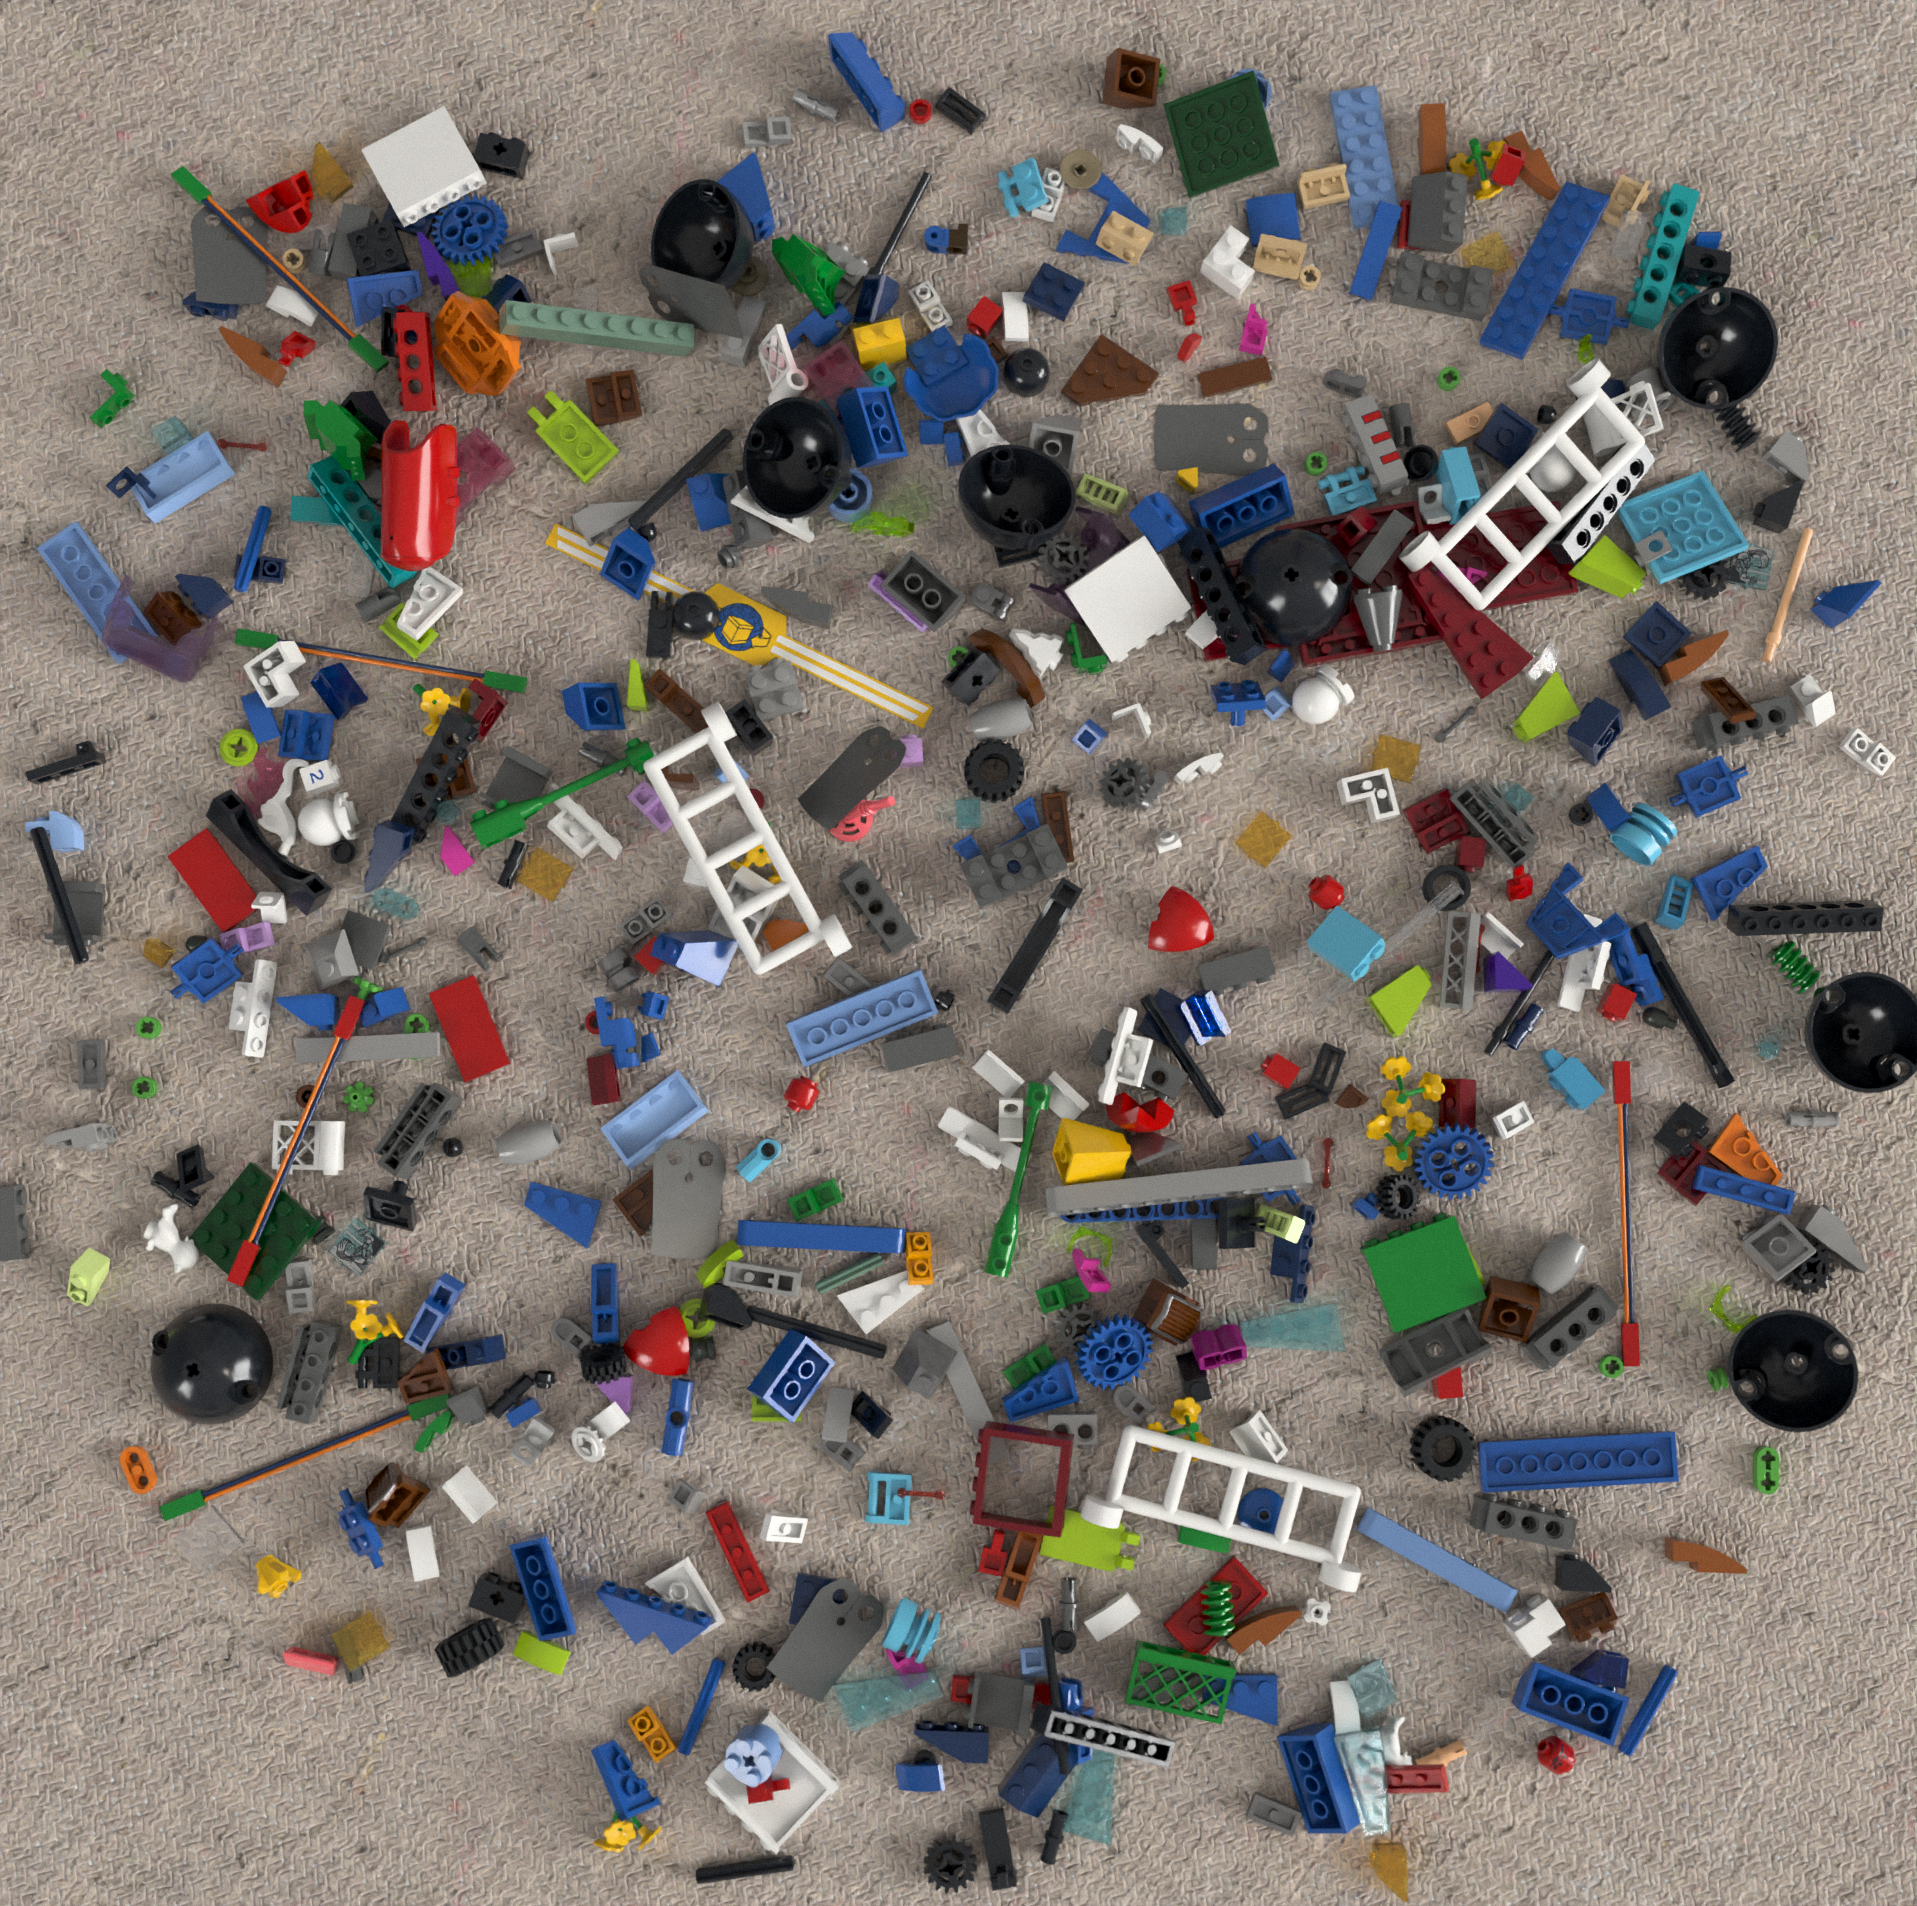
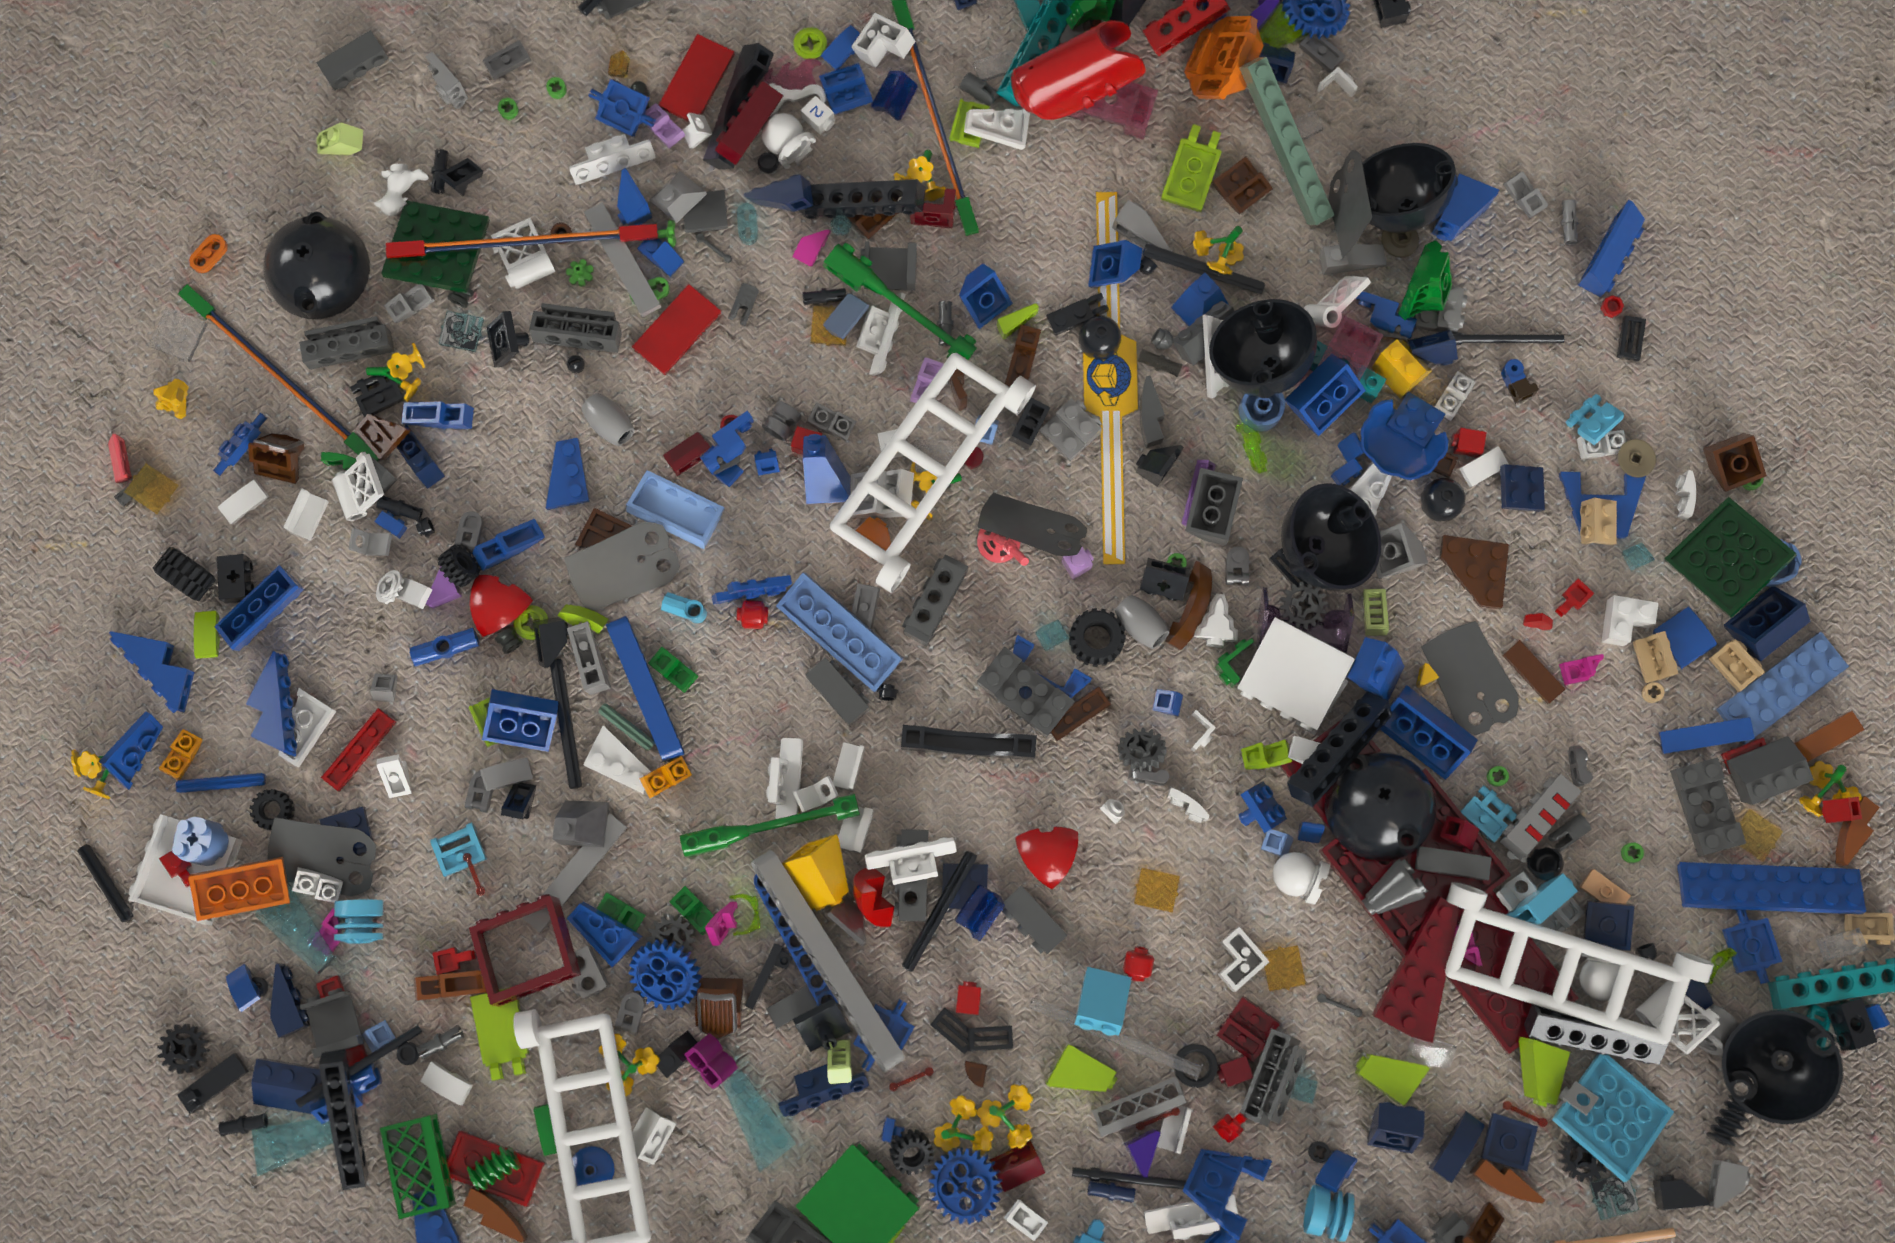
camera: 65 degrees right, 5 degrees down
none -> blue slope [109,631,195,713]
none -> orange slope [188,857,290,921]
none -> white slope [292,867,343,903]
none -> white piece [332,452,384,521]
none -> blue wing [711,575,792,605]
none -> dark red brick [715,81,784,165]
none -> sand blue slope [823,293,869,339]
none -> black slope [1136,445,1184,487]
none -> clear smoke pin [1137,348,1183,377]
none -> yellow plant [1193,226,1244,274]
none -> lime slope [1241,739,1292,770]
none -> clear red hinge [1503,1101,1548,1127]
none -> dark blue slope [1724,586,1811,661]

